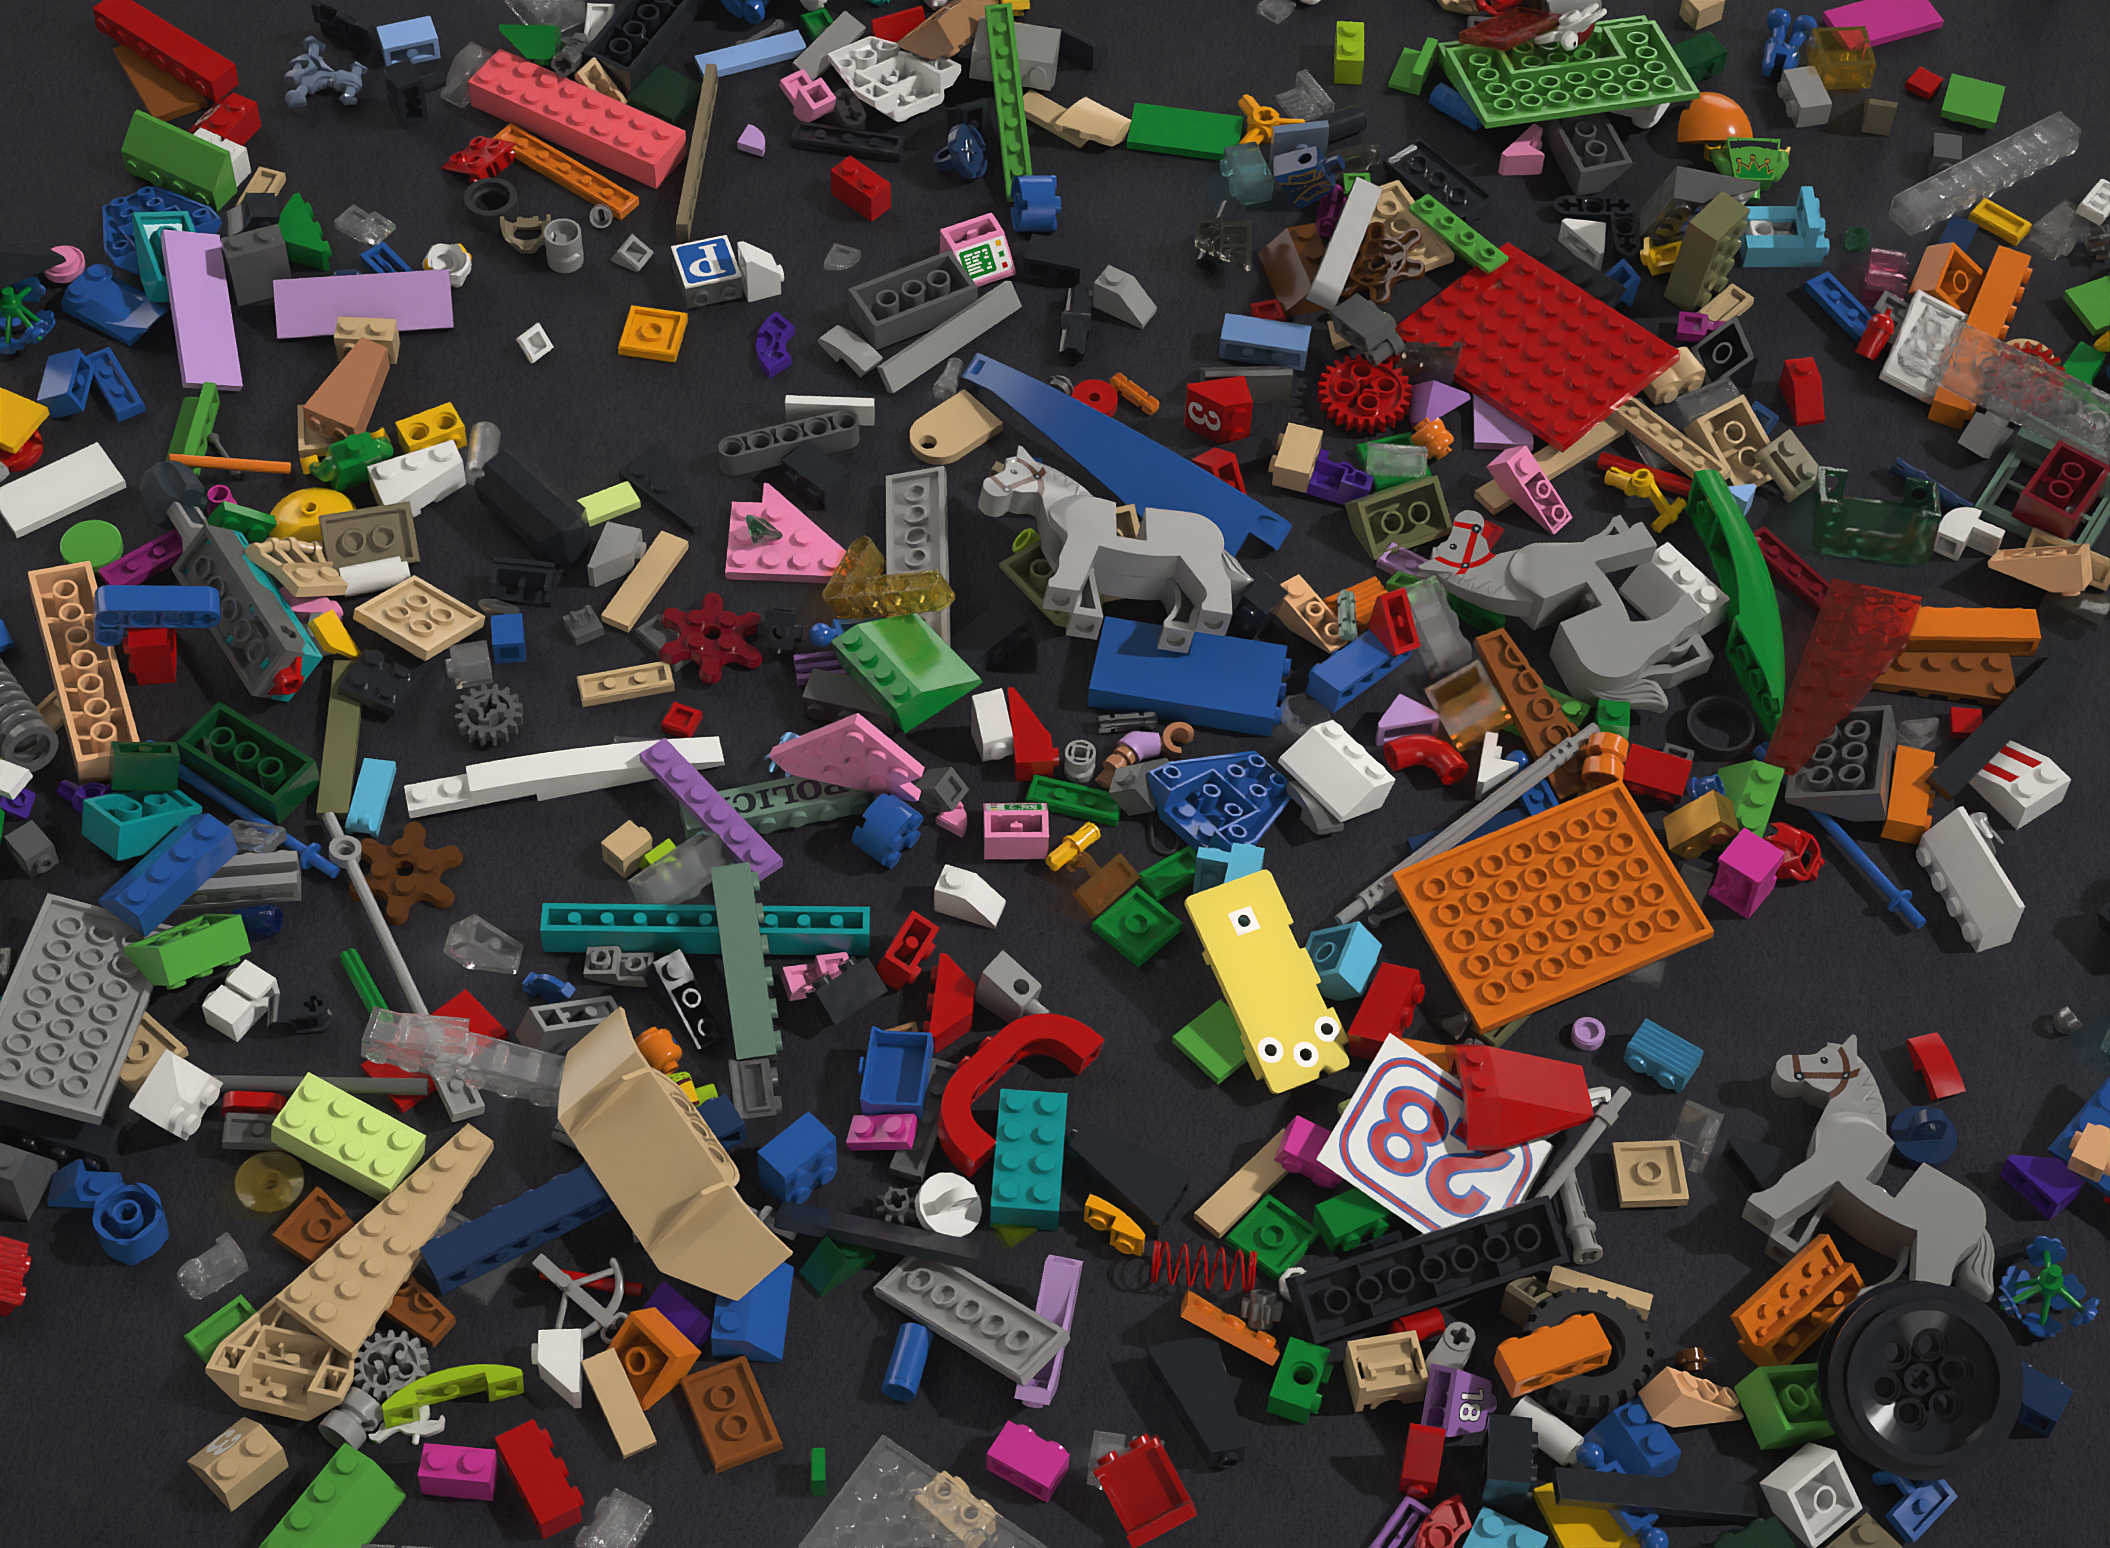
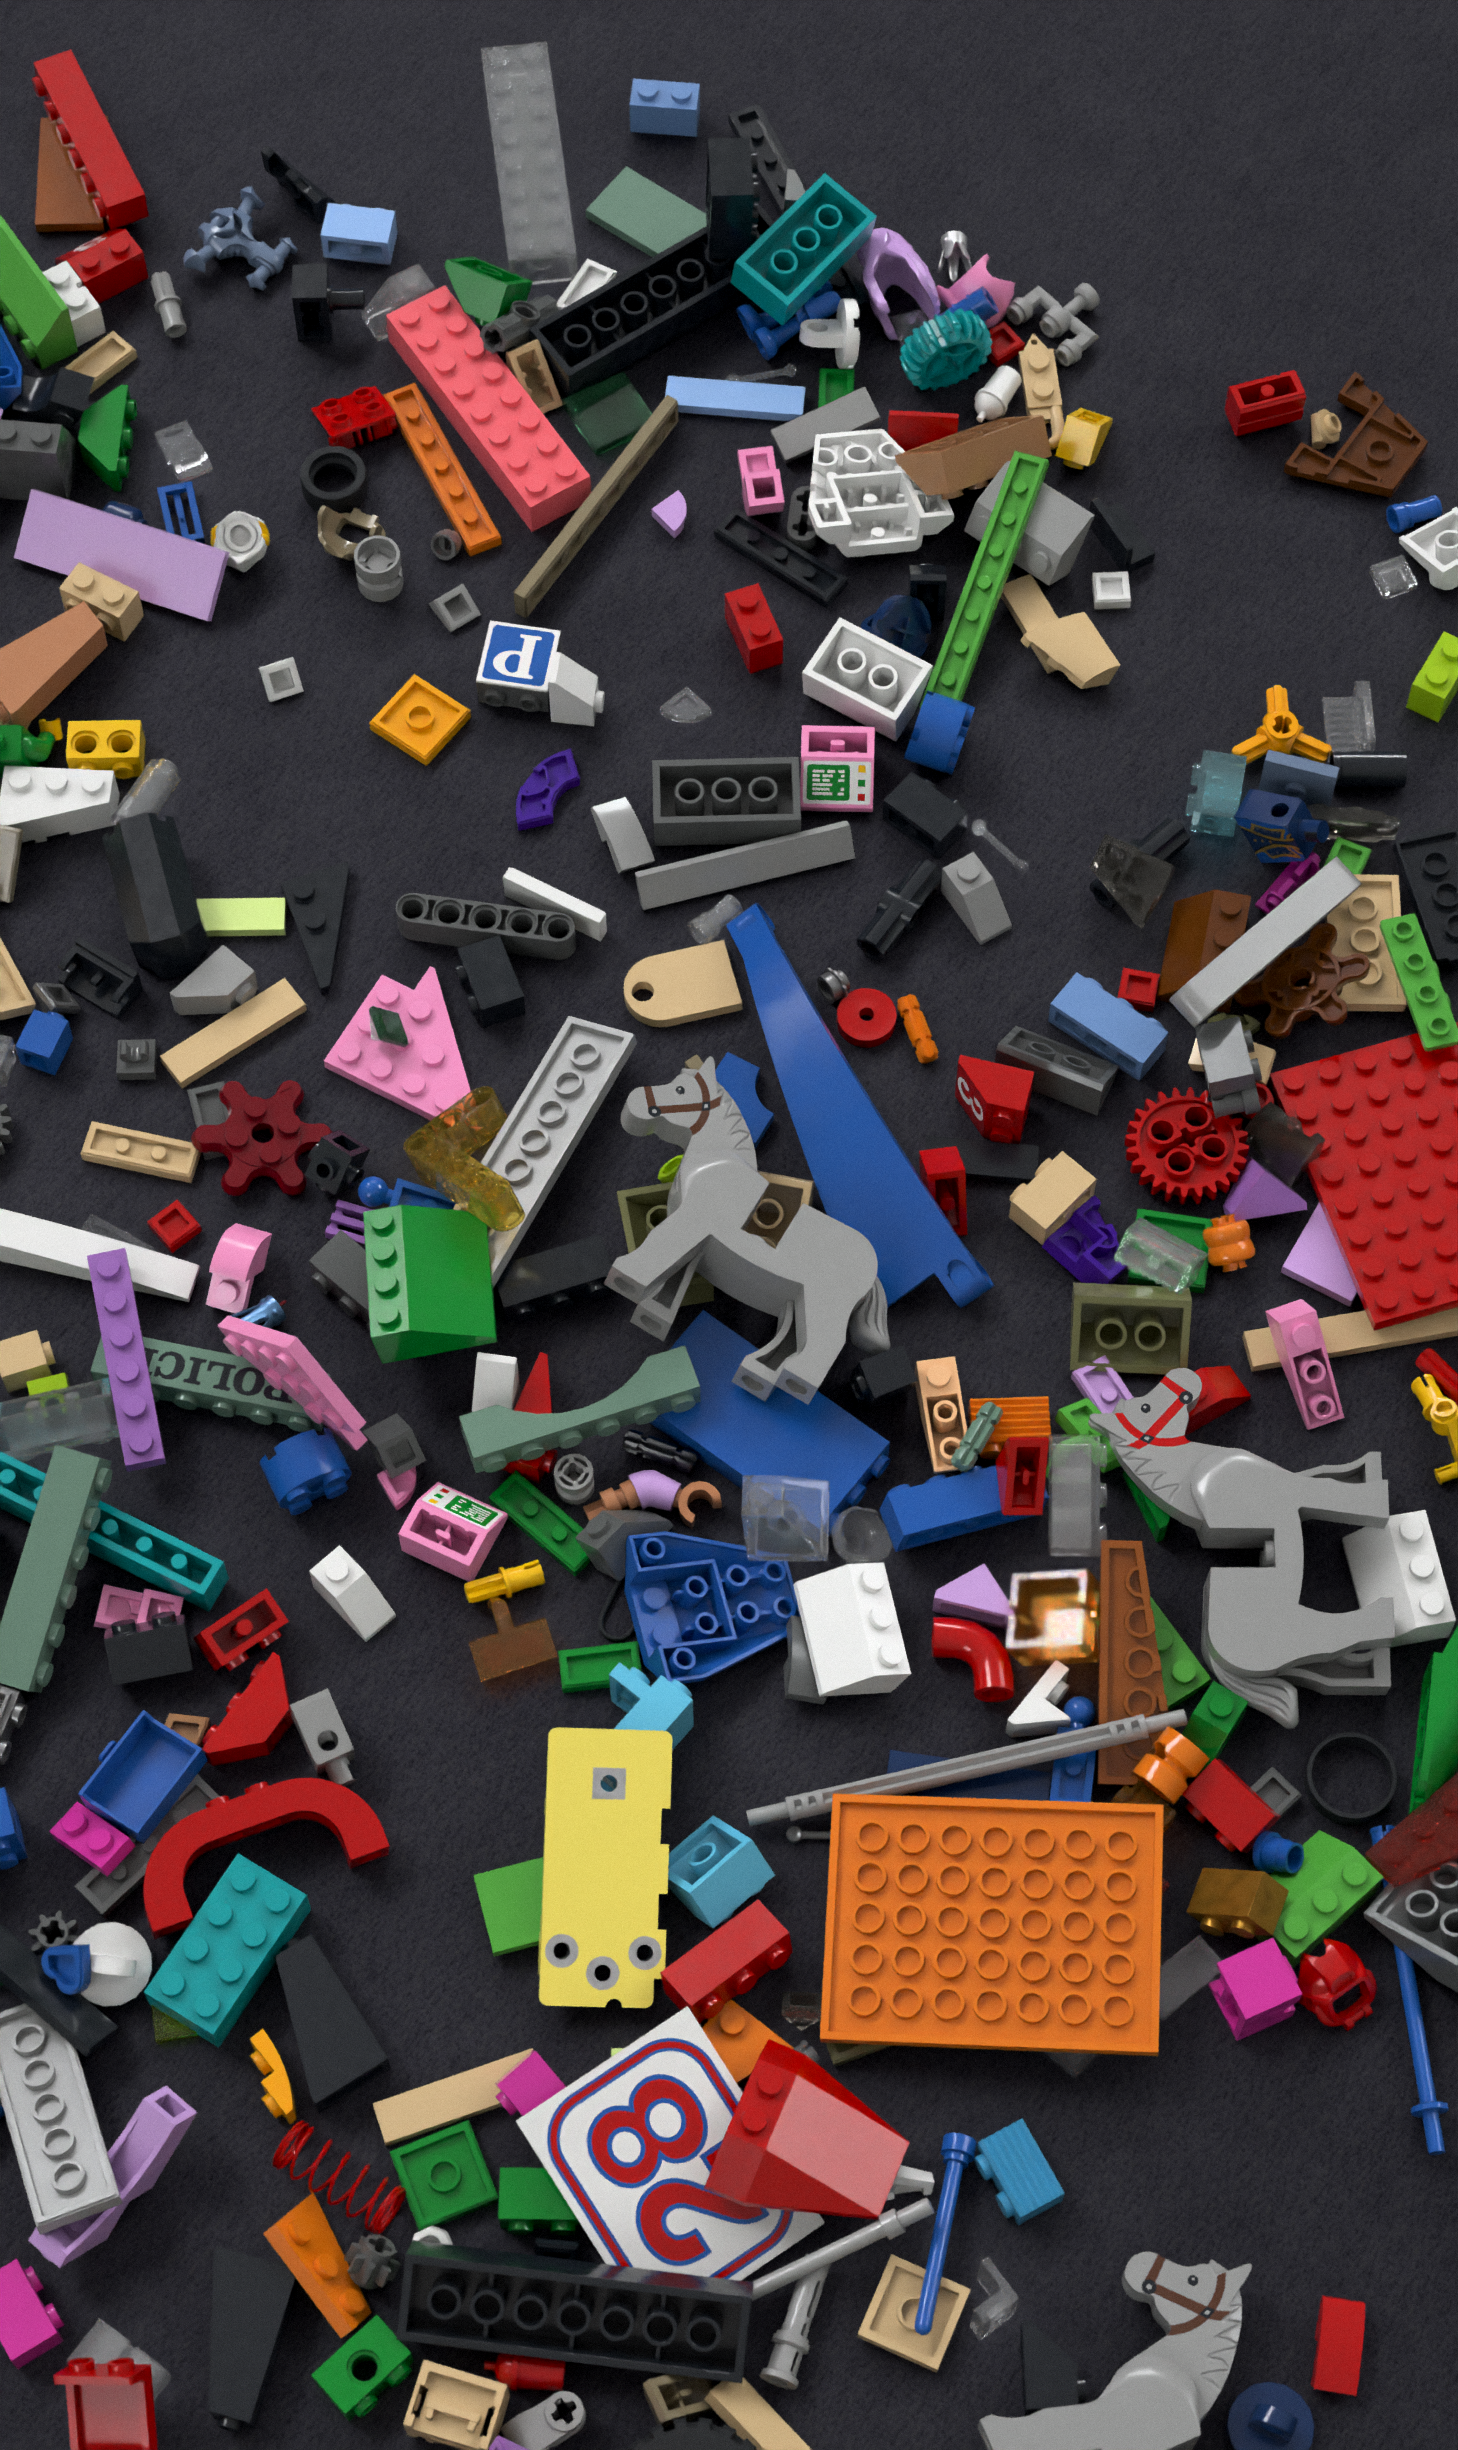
camera: 30 degrees right, 10 degrees up
green tile [1092,885,1183,967] -> none
green tile [1127,103,1244,163] -> none
lavender tile [1571,1017,1605,1051] -> none
none -> blue tile [41,1944,91,1995]
none -> light grey axle [151,271,187,338]
none -> bright pink brick [206,1223,272,1316]
none -> sand green arch [459,1345,701,1473]
none -> clear slope [742,1475,830,1561]
none -> white slope [802,617,933,741]
none -> blue piece [914,2133,977,2335]
none -> clear hinge [972,819,1029,874]
none -> white tile [1092,572,1131,609]

